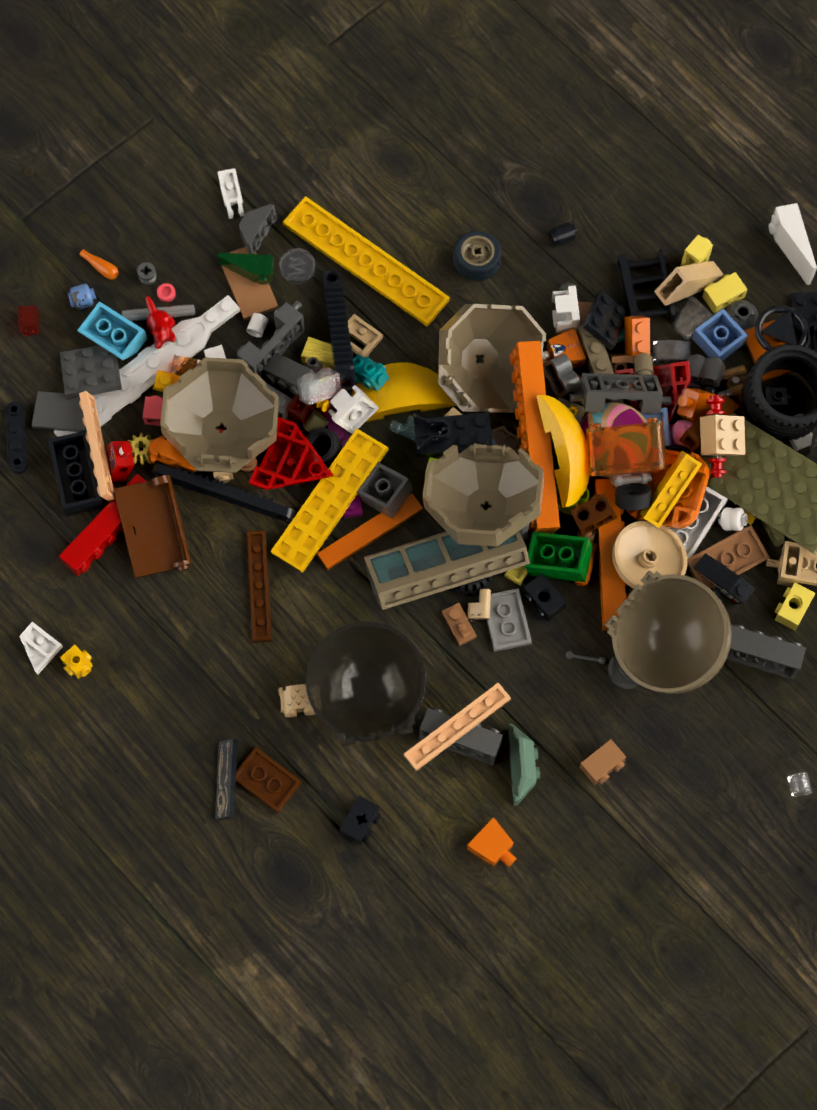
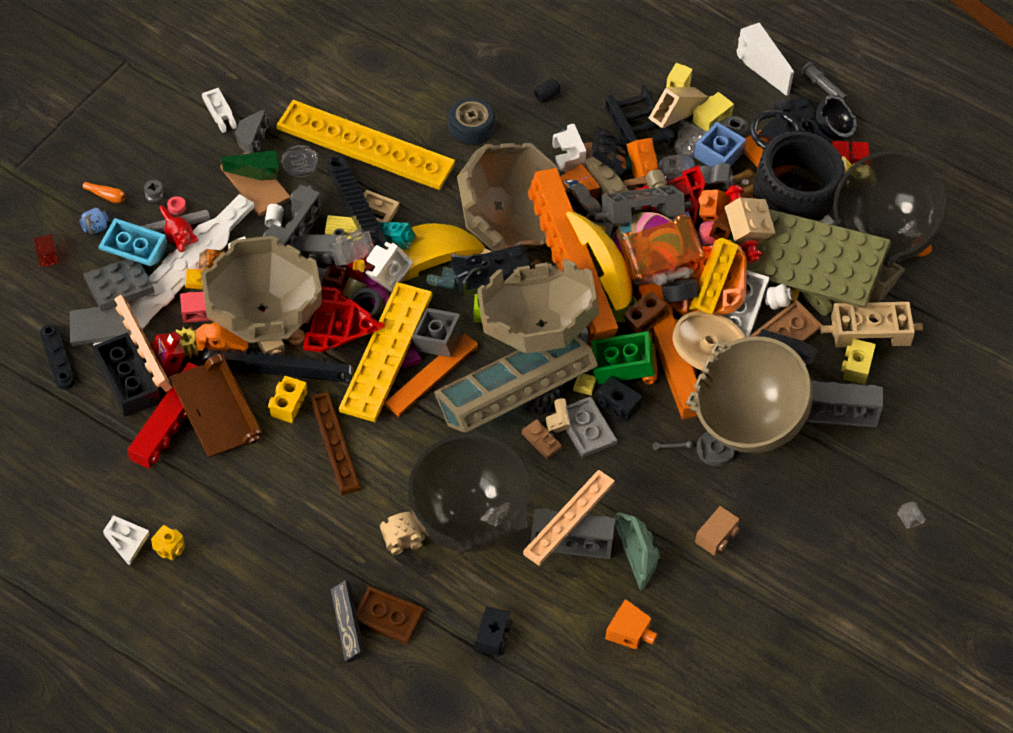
camera: 15 degrees left, 15 degrees down
none -> yellow brick [268,376,307,423]

